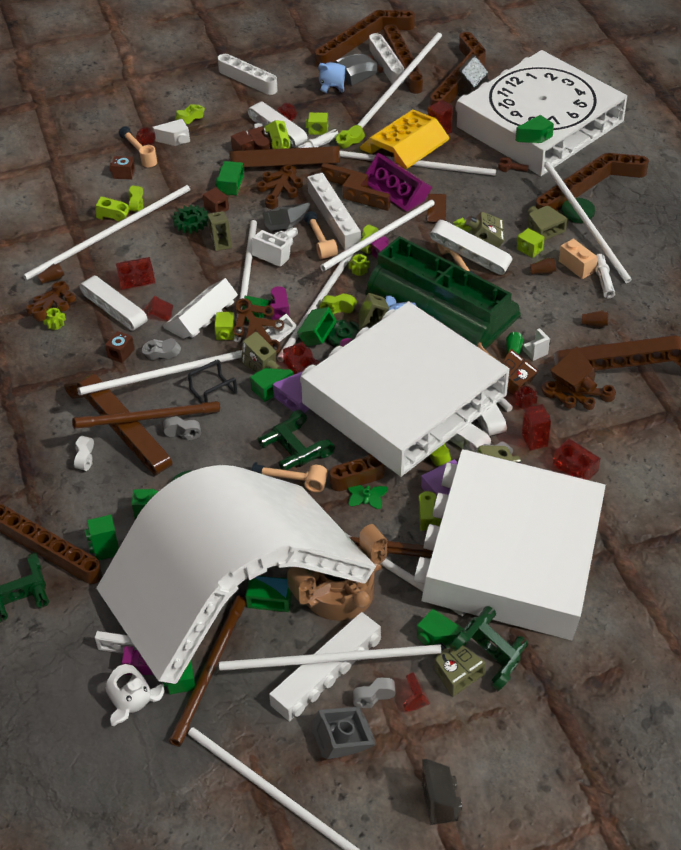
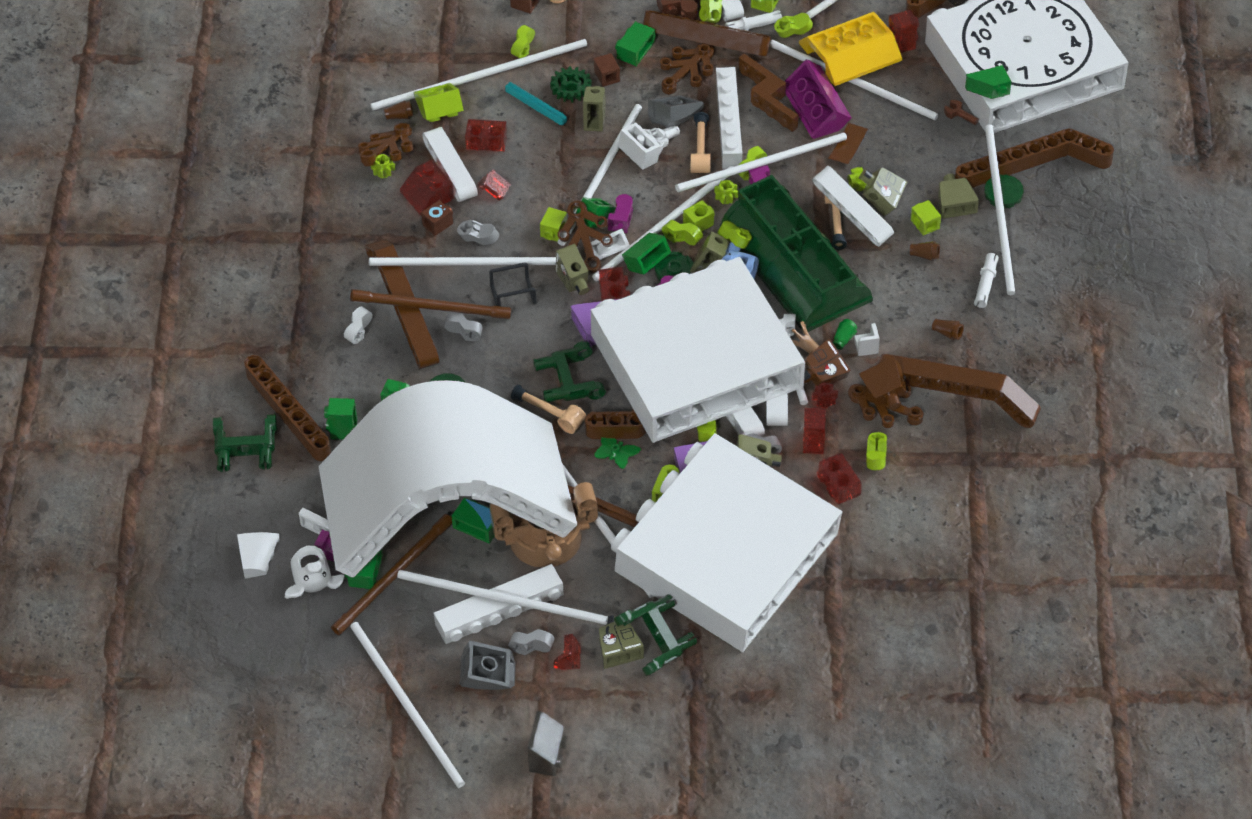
camera: 20 degrees right, 5 degrees up
lime leg [96,196,130,222] -> none
white slope [163,278,238,339] -> none
green slope [250,368,293,402] -> none
green slope [416,609,467,648] -> none
light nougat brick [559,238,597,279] -> none
none -> white slope [237,532,280,579]
none -> clear red slope [400,159,454,215]
none -> lime slope [413,83,464,122]
none -> teal axle [505,82,567,126]
none -> lime brick [683,200,715,231]
none -> lime piece [717,221,752,249]
none -> lime piece [866,432,887,470]

